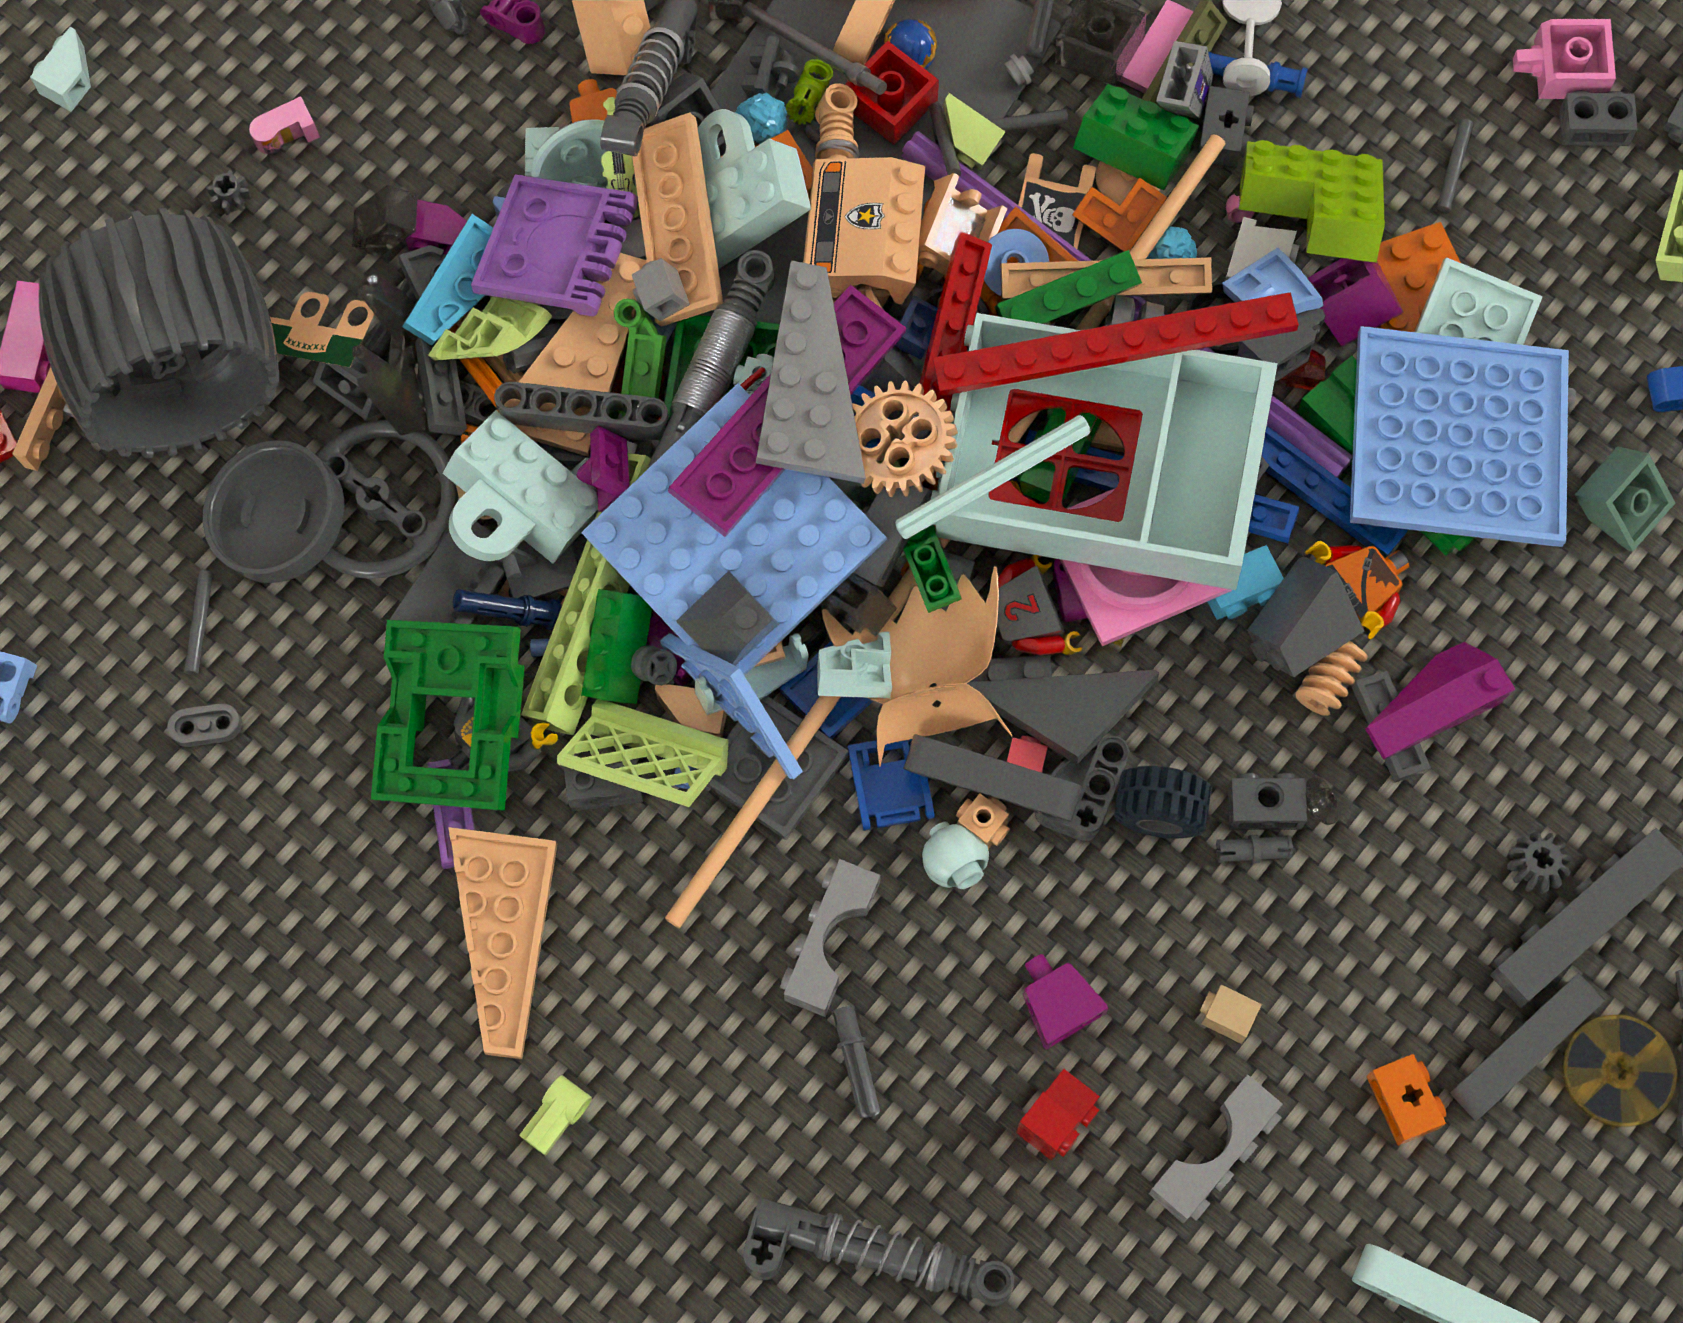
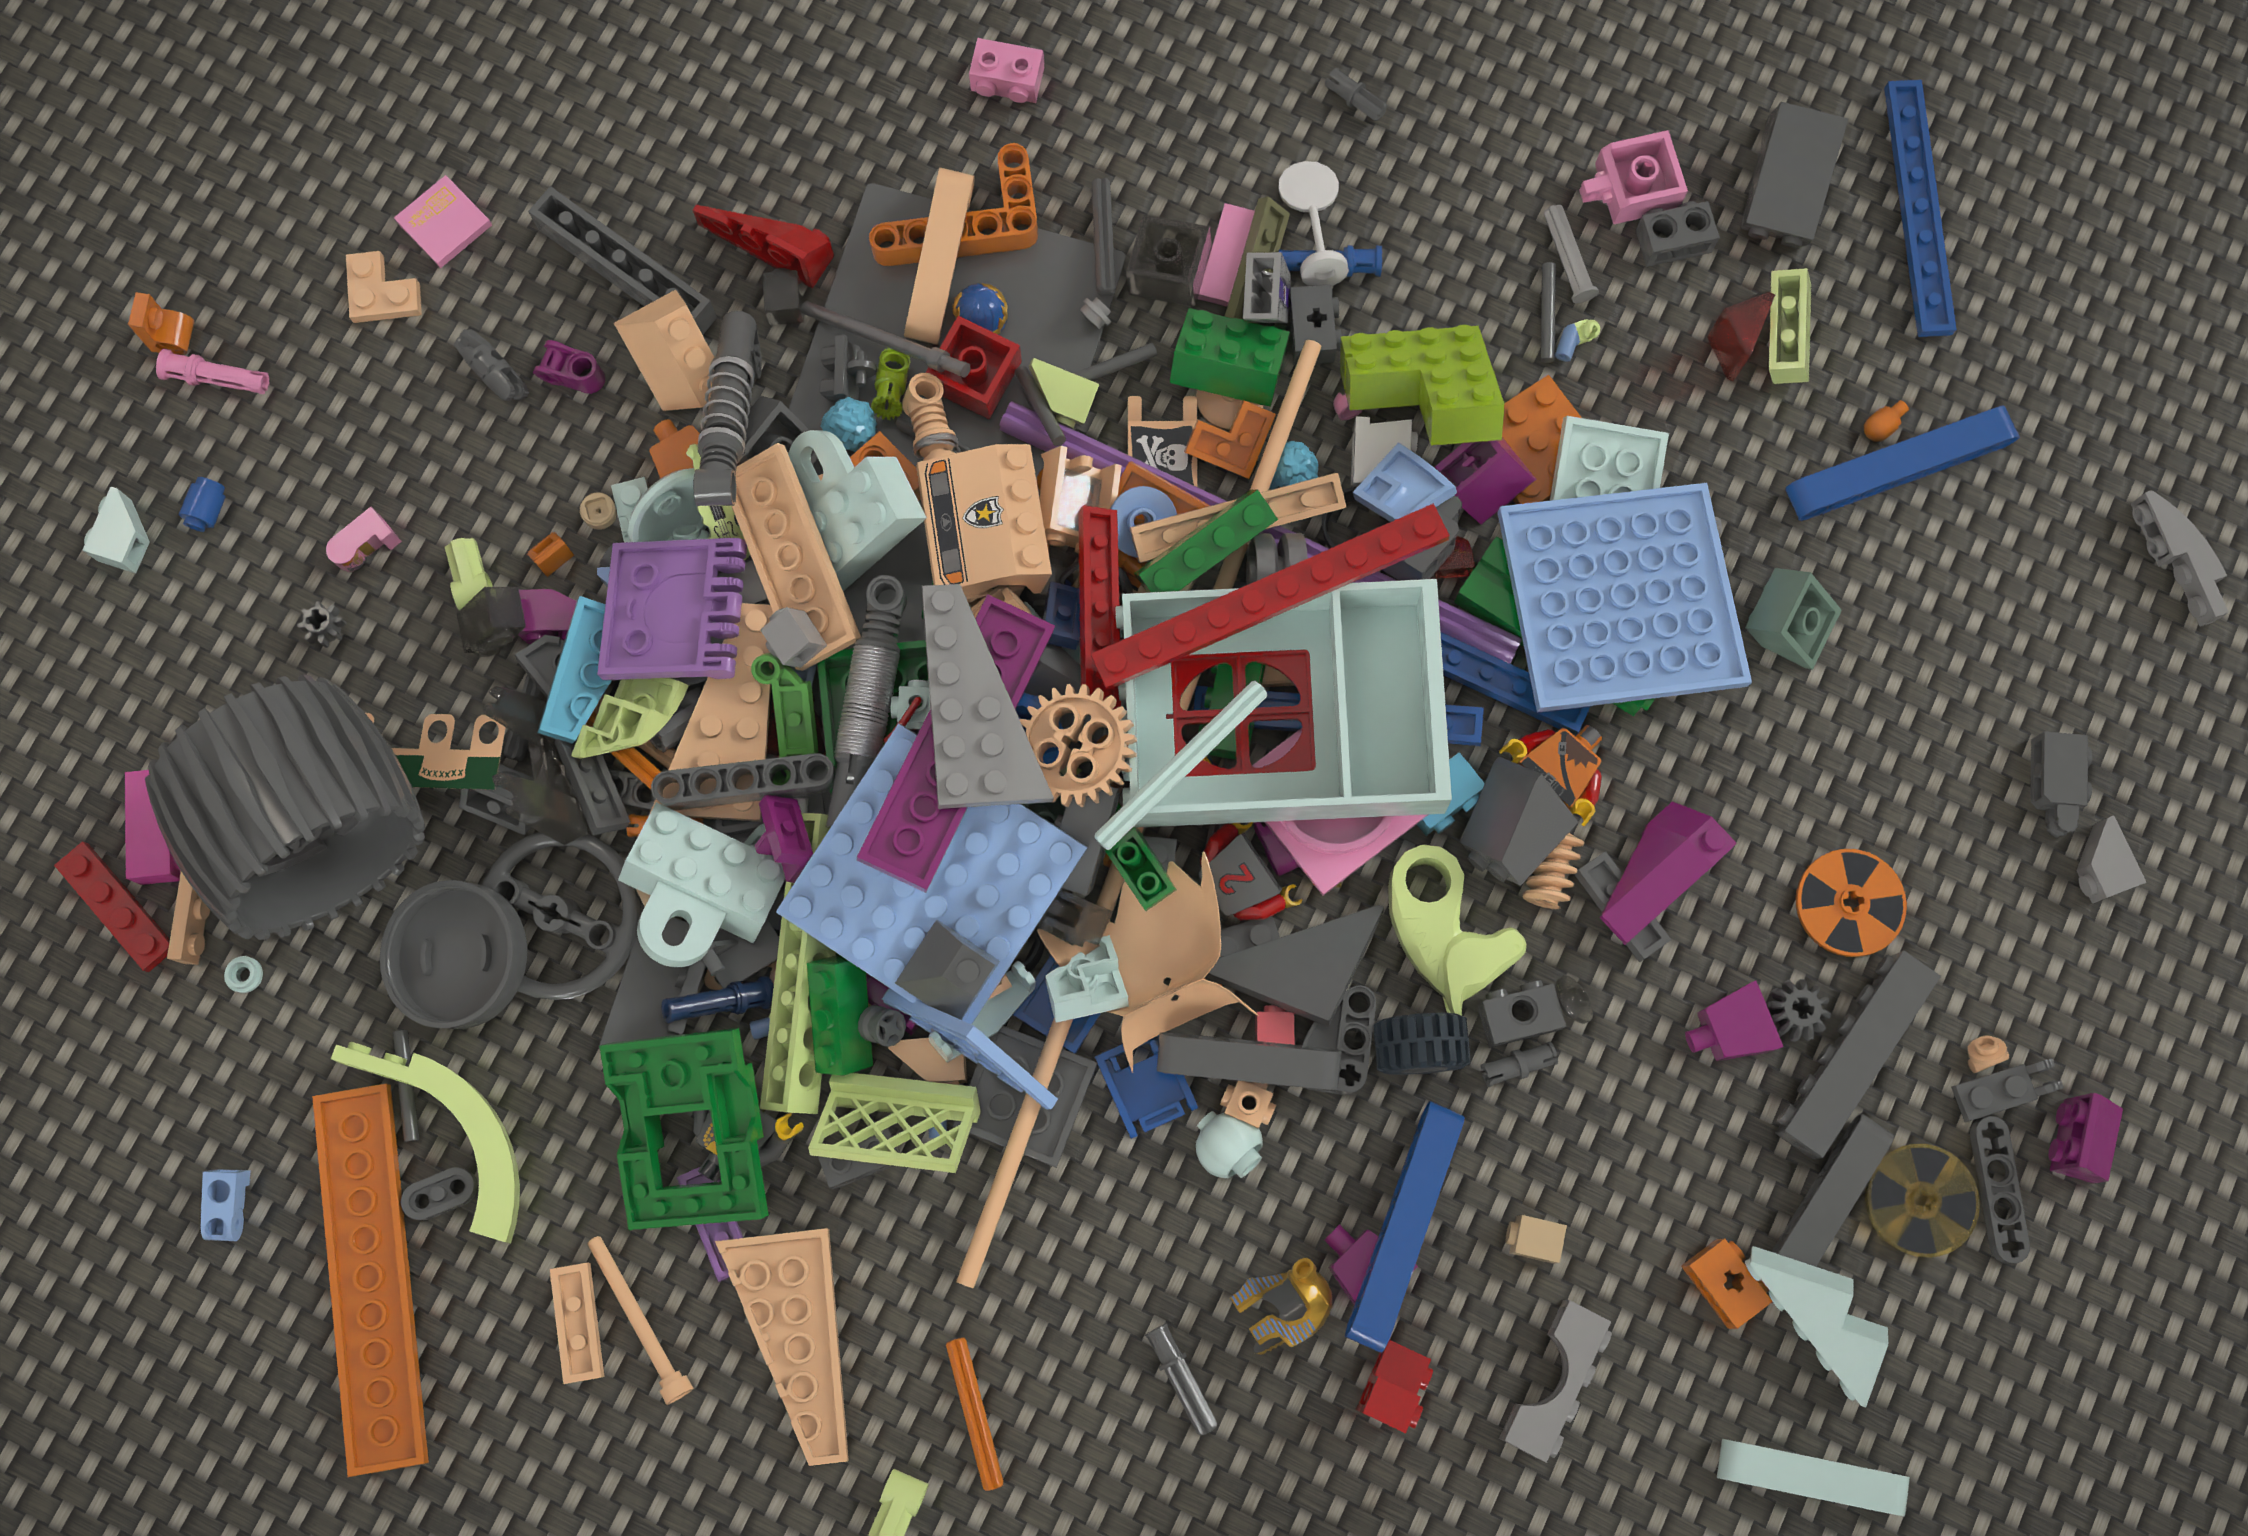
camera: 15 degrees left, 5 degrees up
light grey arch [780,859,880,1017] -> none
none -> blue brick [178,477,226,532]
none -> light aqua plate [224,956,263,993]
none -> orange plate [312,1084,429,1477]
none -> yellowish green arch [331,1042,520,1244]
none -> yellowish green piece [445,538,496,612]
none -> orange slope [527,532,574,577]
none -> light nougat plate [550,1263,604,1384]
none -> tan tile [580,493,617,530]
none -> light nougat piece [587,1236,694,1405]
none -> orange axle [946,1338,1003,1491]
none -> pearl gold piece [1230,1258,1333,1355]
none -> blue beam [1345,1101,1465,1353]
none -> yellowish green animal [1388,845,1527,1016]
none -> light grey axle [1544,205,1599,303]
none -> arm [1555,319,1600,362]
none -> magenta torso [1685,981,1783,1061]
none -> clear red slope [1707,292,1775,382]
none -> light aqua slope [1745,1246,1888,1407]
none -> orange piece [1796,849,1907,957]

